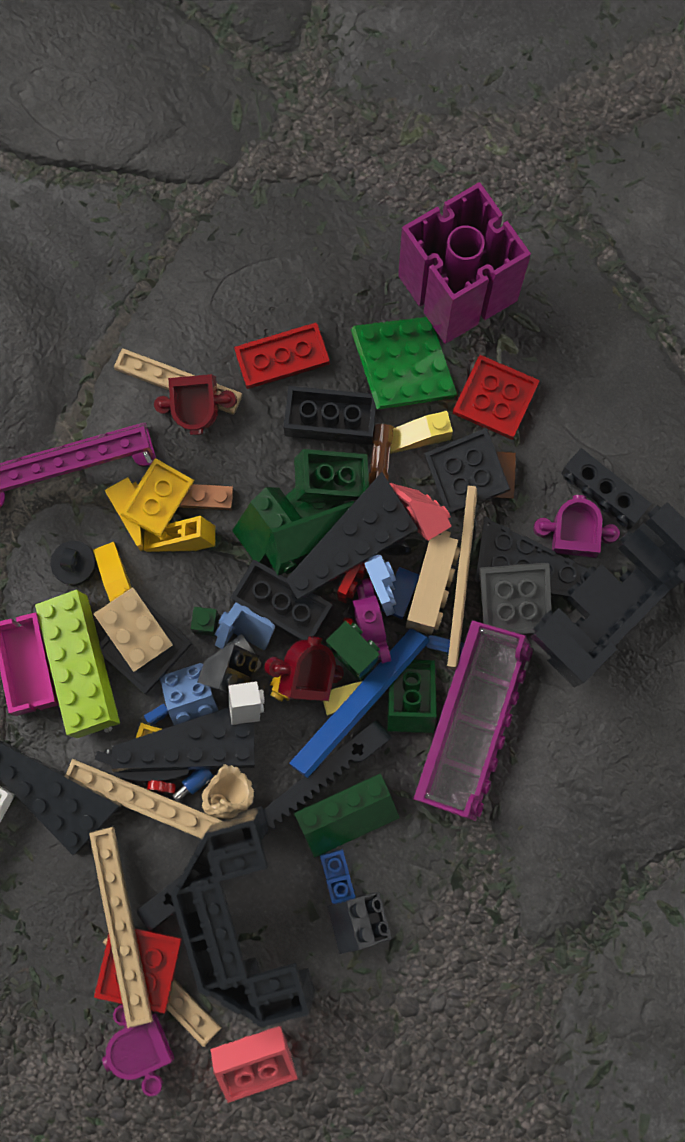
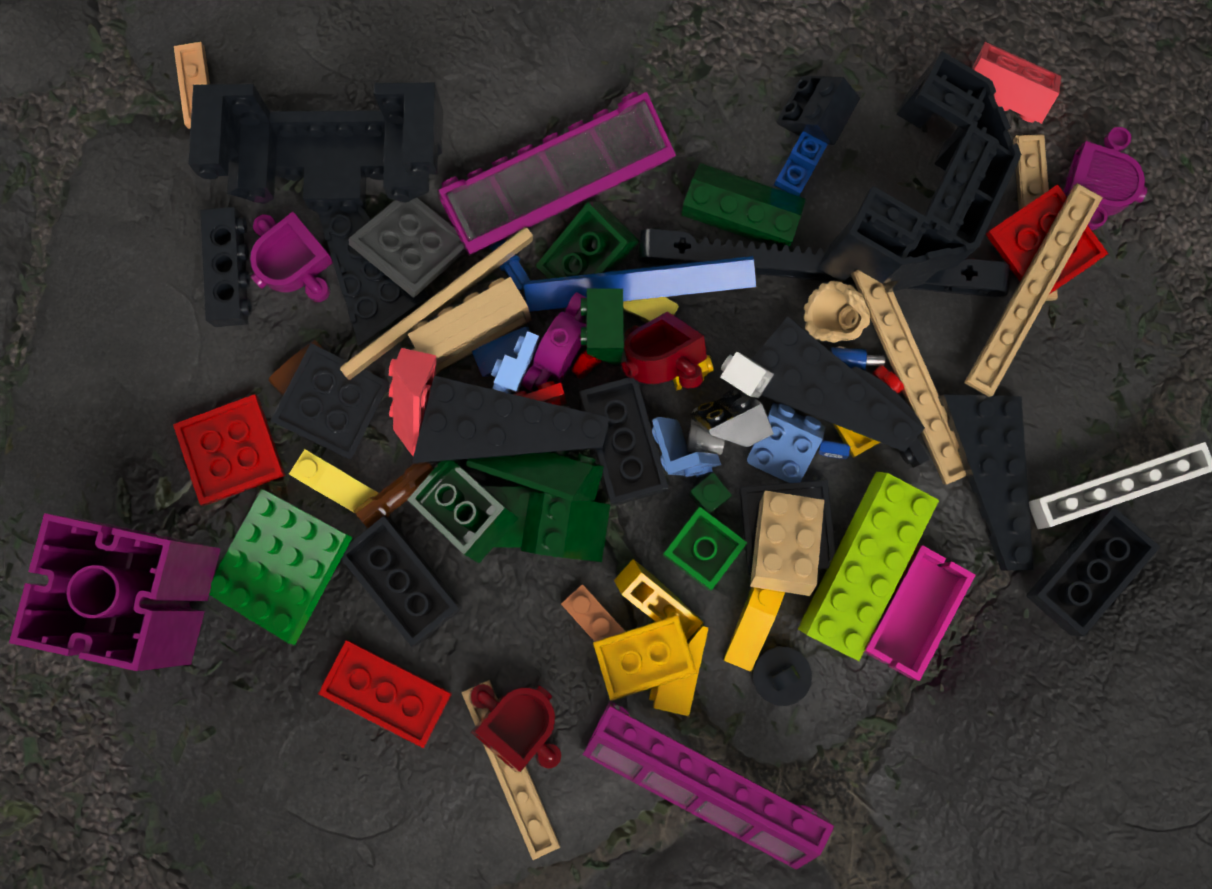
camera: 135 degrees left, 5 degrees up
none -> green brick [663,507,747,591]

